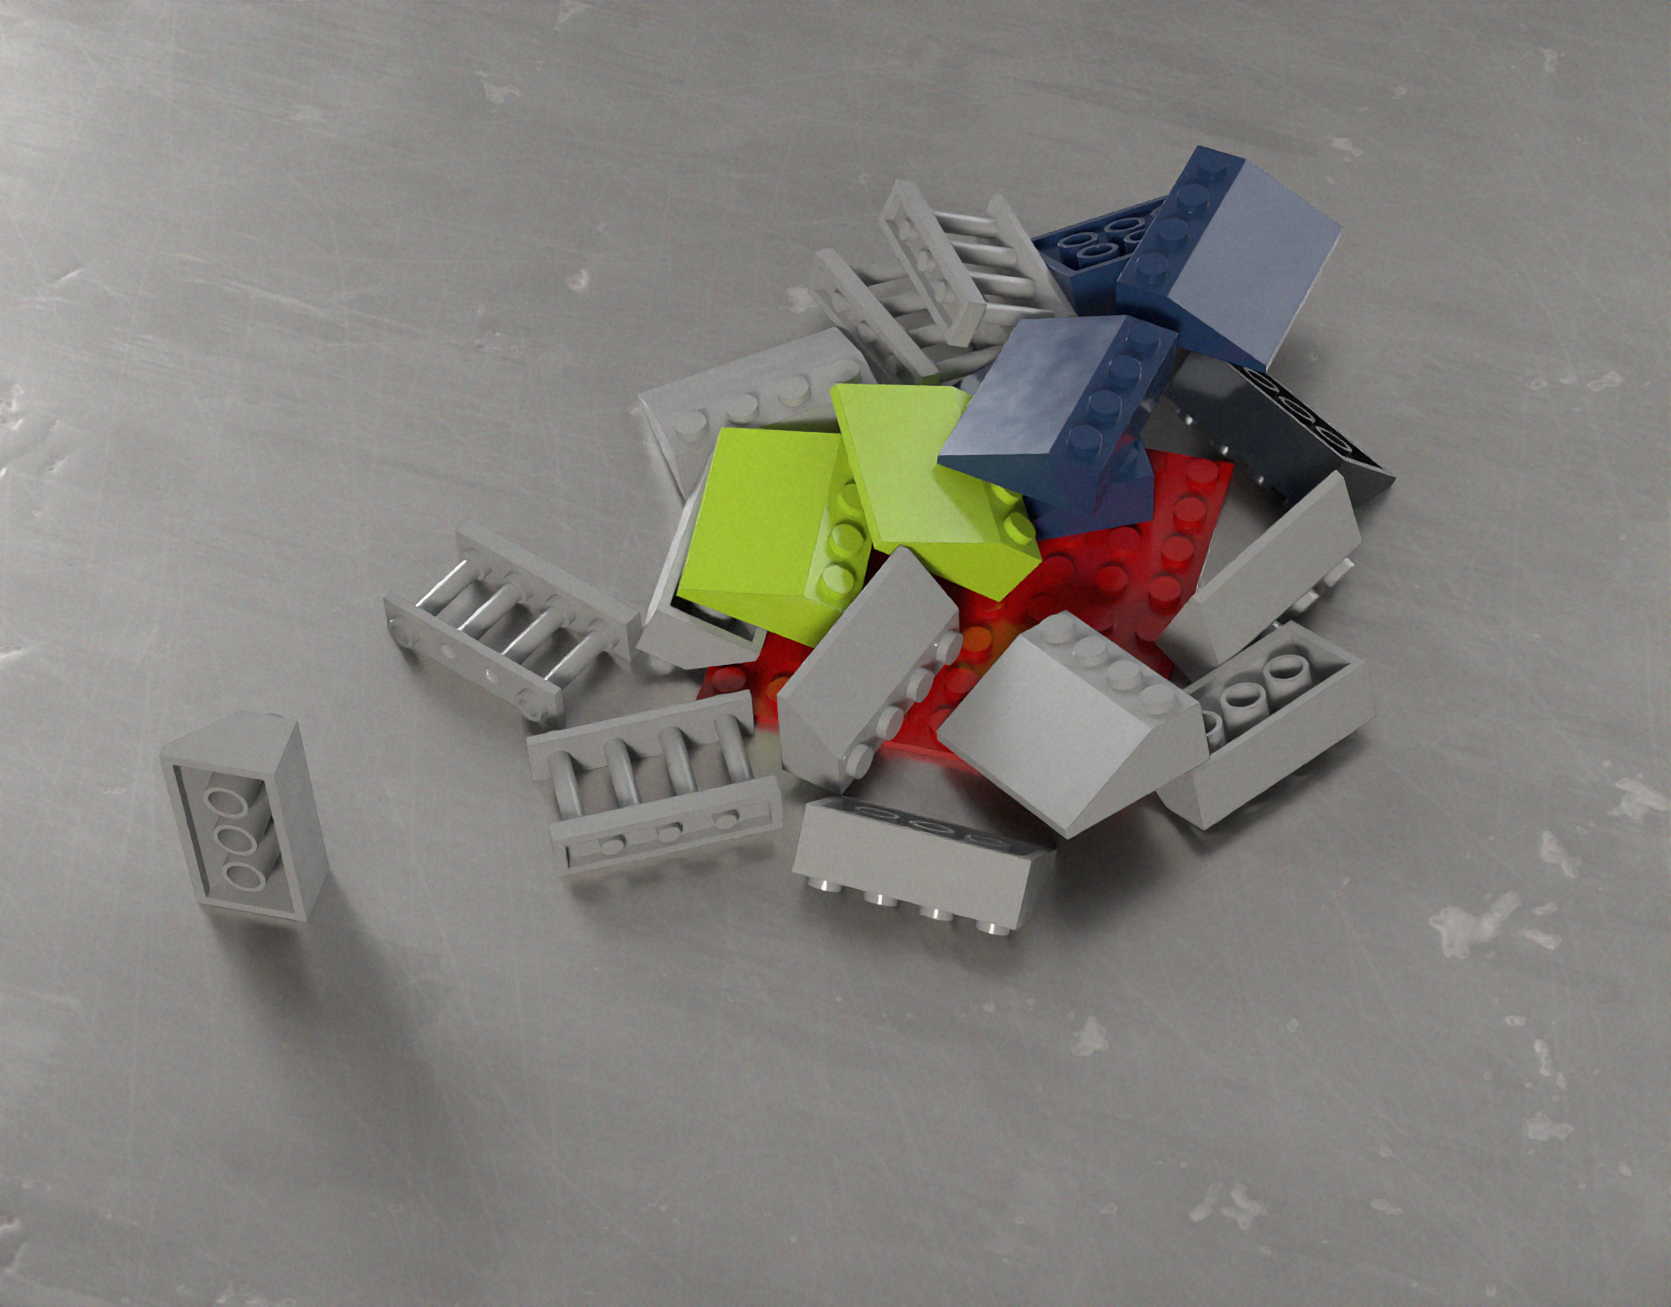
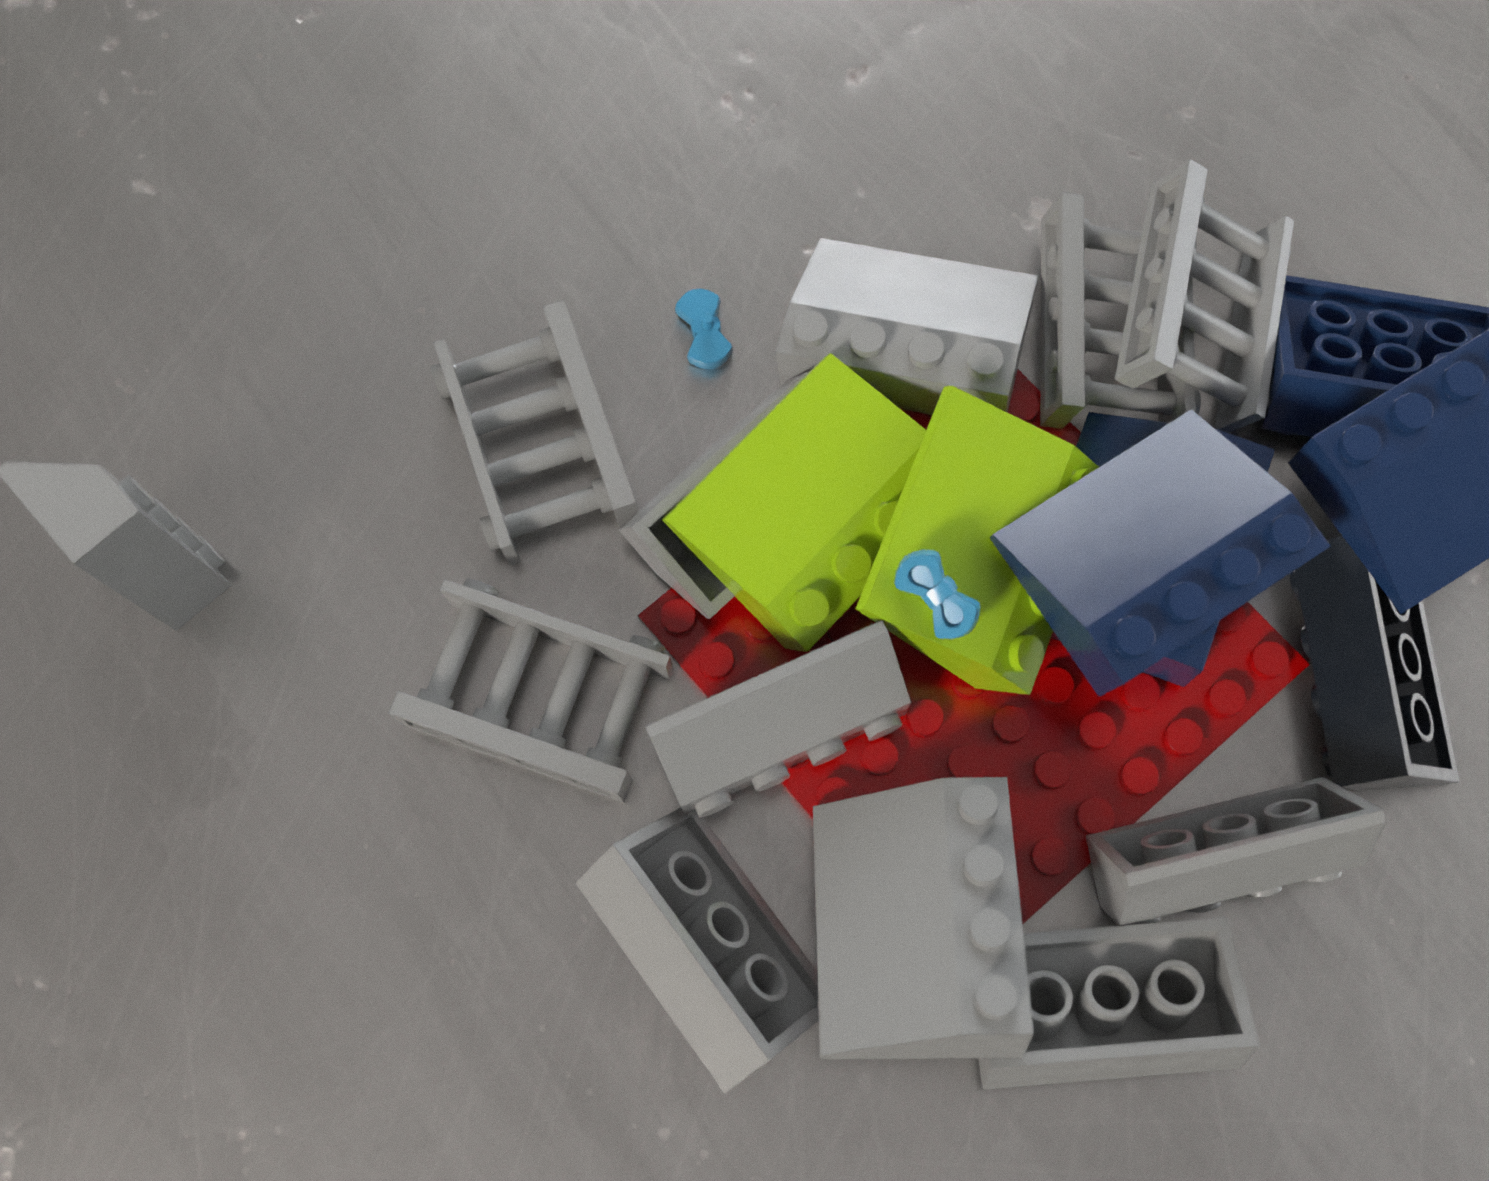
camera: 35 degrees right, 25 degrees up
none -> dark azure piece [675,288,733,370]
none -> dark azure piece [894,550,980,639]

